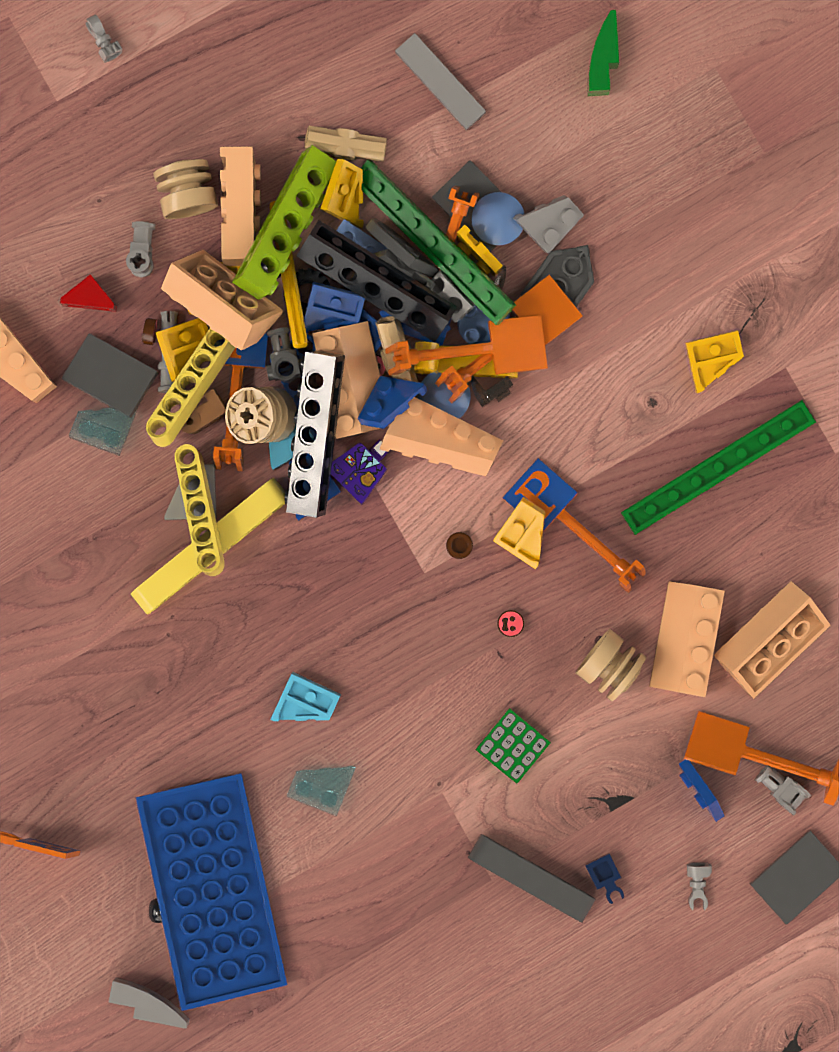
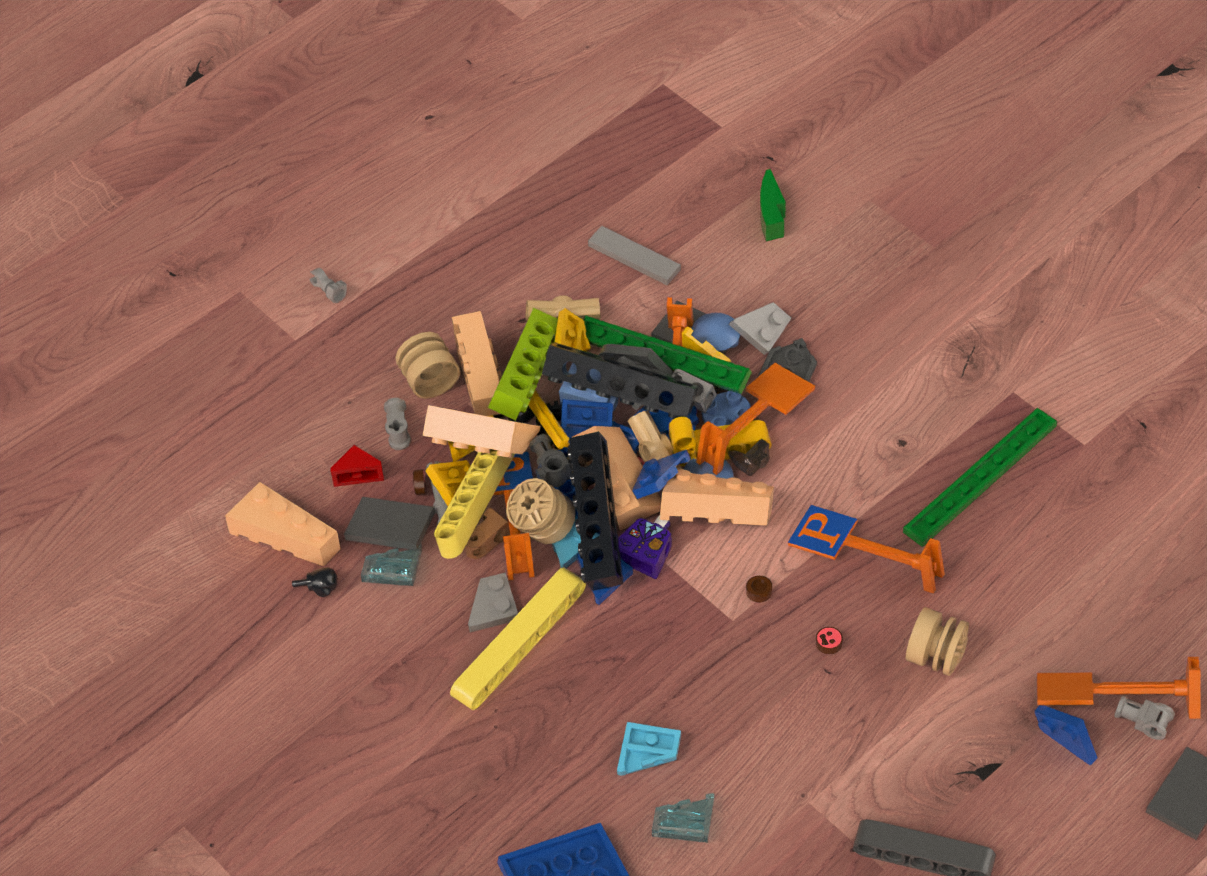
camera: 10 degrees left, 35 degrees down
light yellow beam [175,444,224,576] -> none
orange piece [385,315,548,376] -> none
tile [475,708,551,784] -> none
yellow wing [493,497,545,569] -> none
dark blue plate [585,853,624,904] -> none
light nougat slope [649,581,725,697] -> none
yellow wing [685,330,744,393] -> none
light grey piece [687,863,712,910] -> none
light nougat slope [714,581,831,699] -> none
none -> black piece [292,567,338,597]

